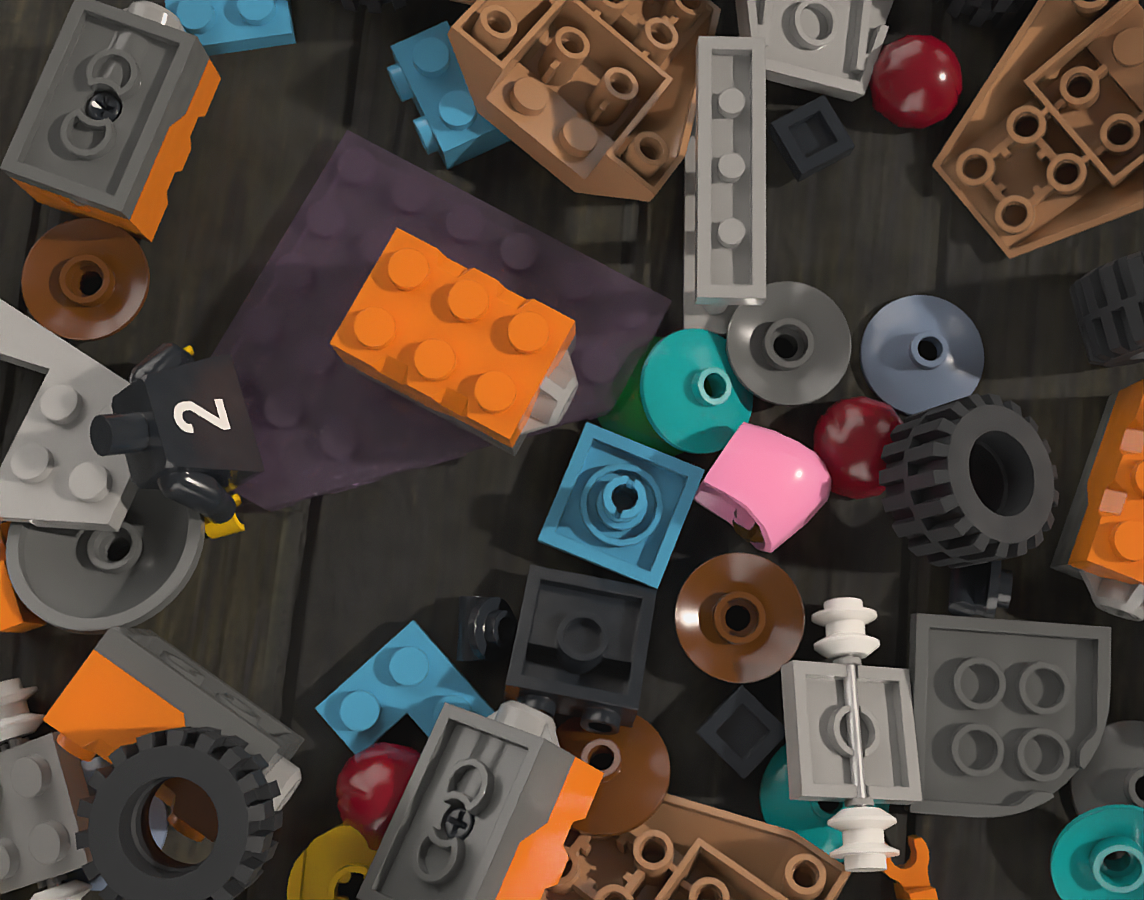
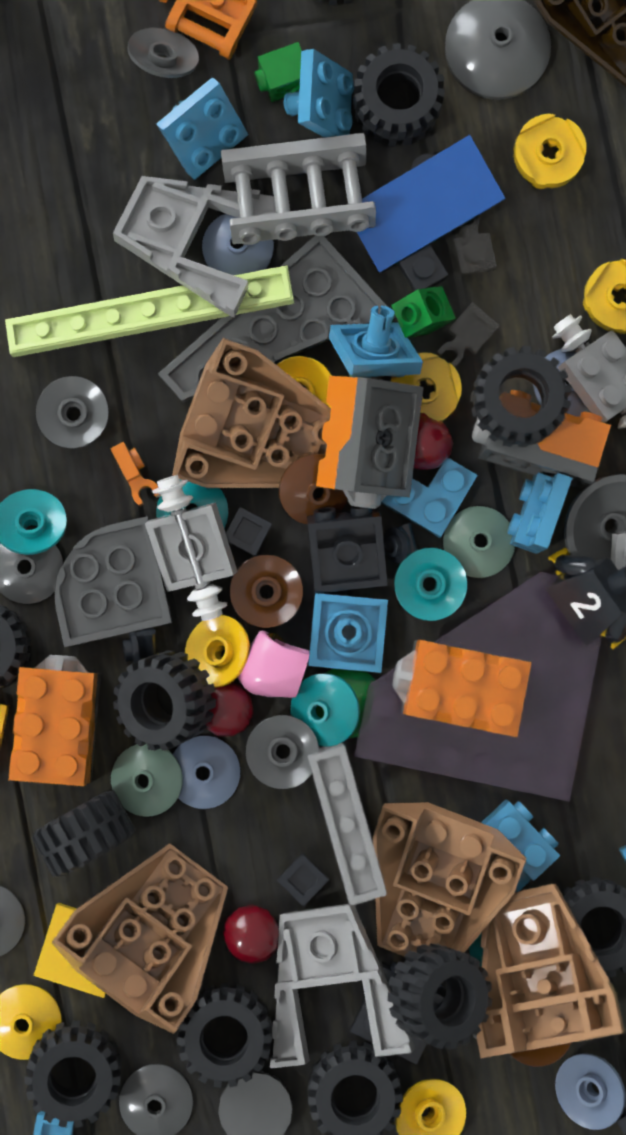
camera: 160 degrees right, 5 degrees up
none -> sand green dish [111,744,183,816]
none -> yellow dish [185,615,250,688]
none -> teal dish [394,548,467,621]
none -> sand green dish [443,506,515,578]
none -> dark azure plate [507,472,572,554]

